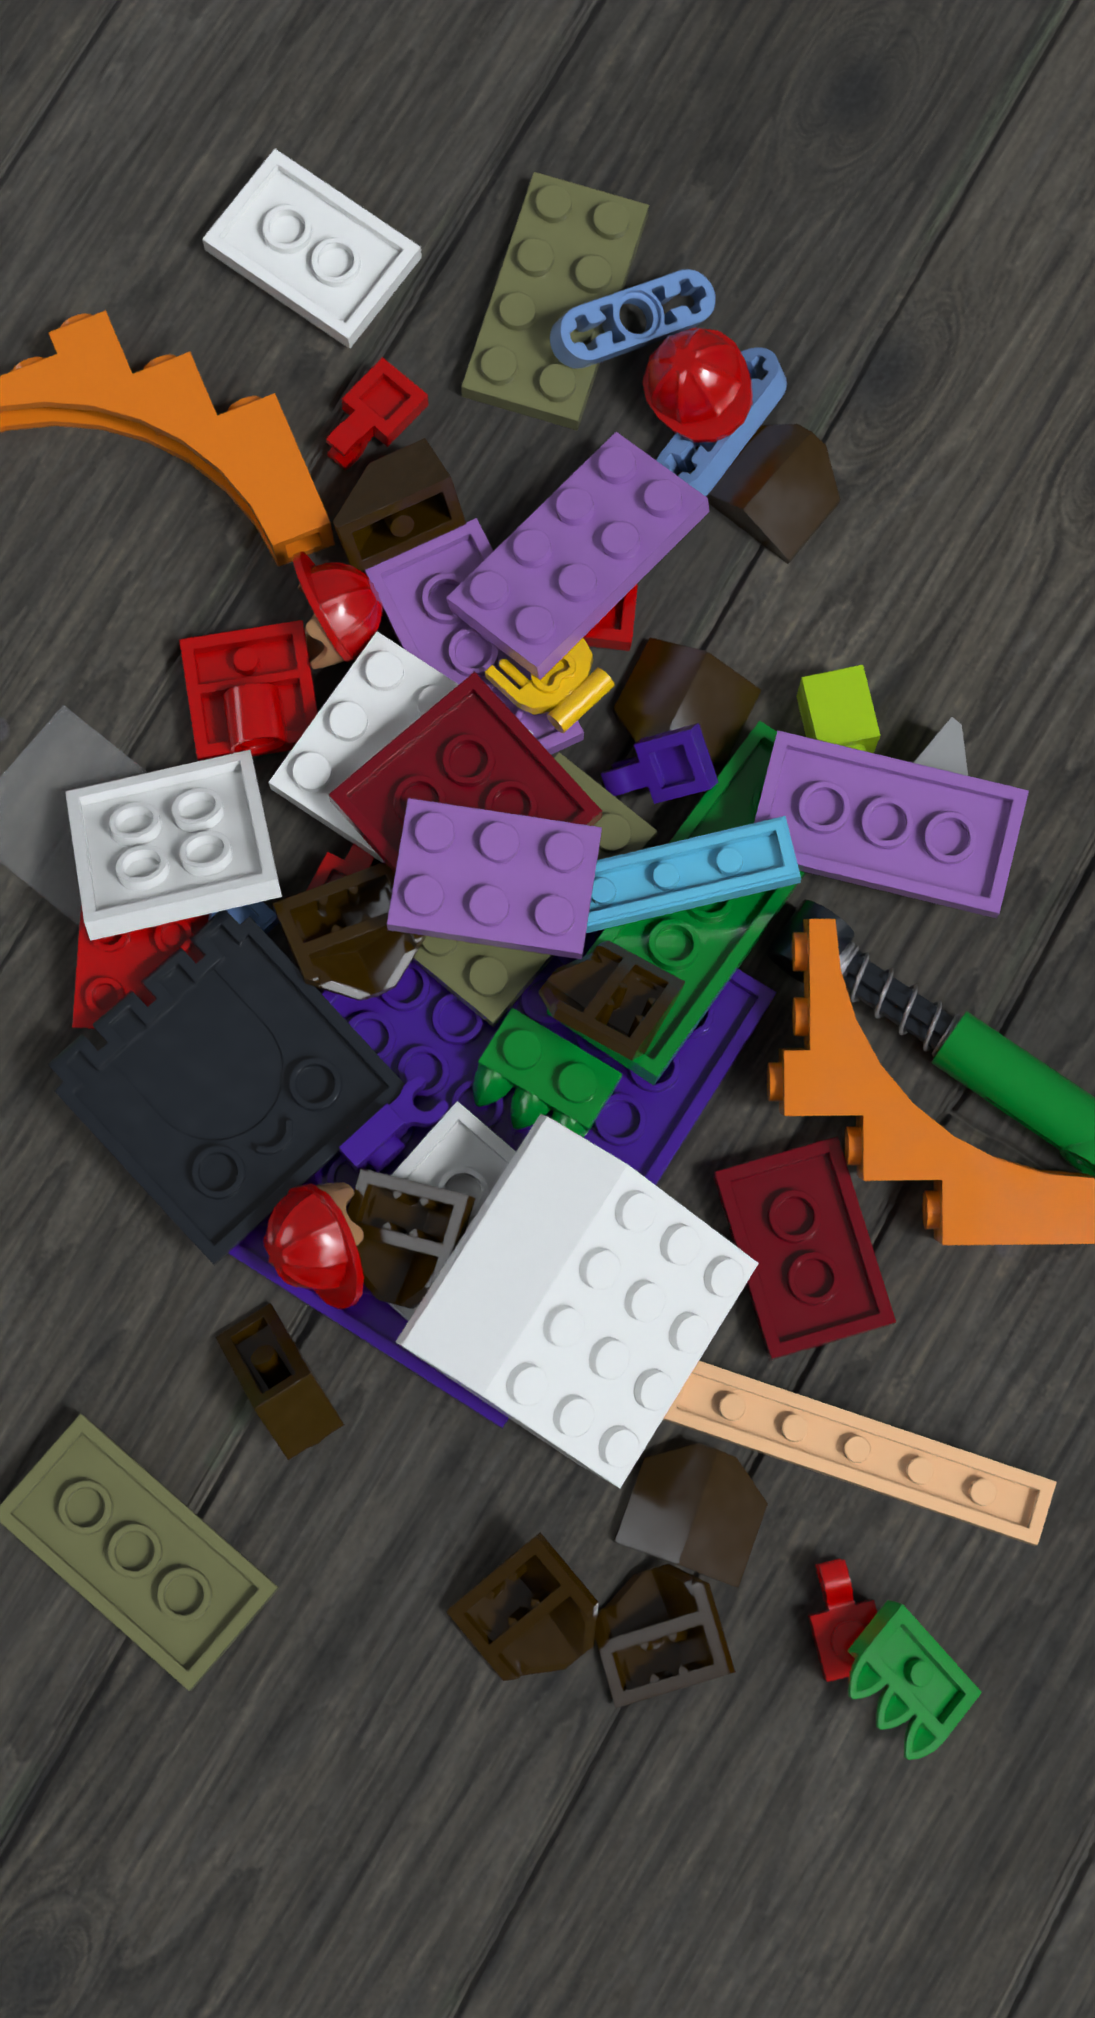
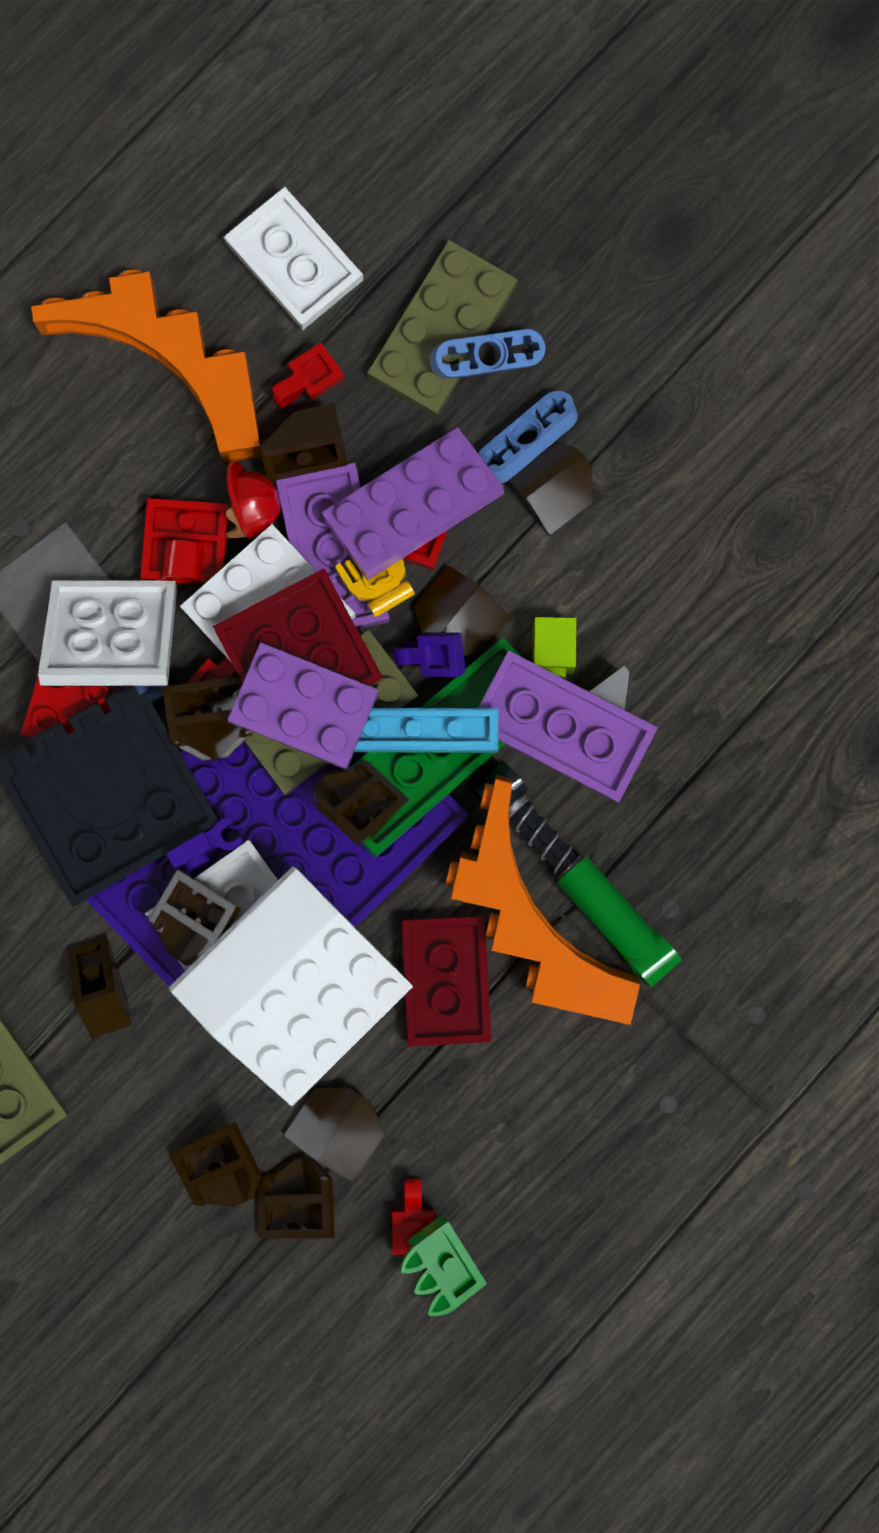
camera: 10 degrees right, 5 degrees up
red piece [263,1182,364,1309] -> none
green plate [473,1008,622,1138] -> none
red piece [643,327,753,442] -> none
light nougat plate [663,1361,1057,1546] -> none

